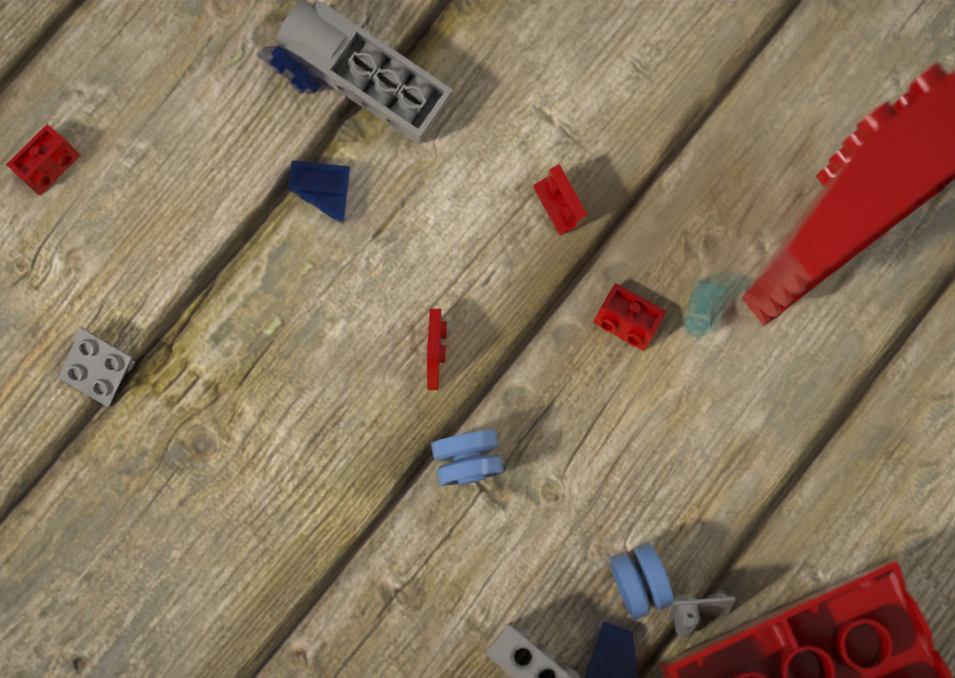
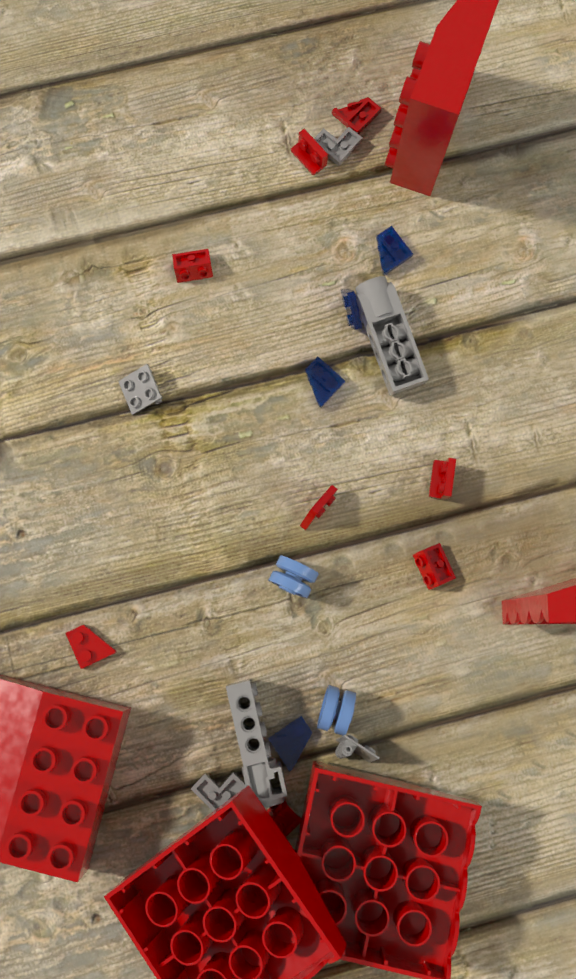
camera: 35 degrees right, 0 degrees up
clear light blue leg [684,279,725,338] -> none

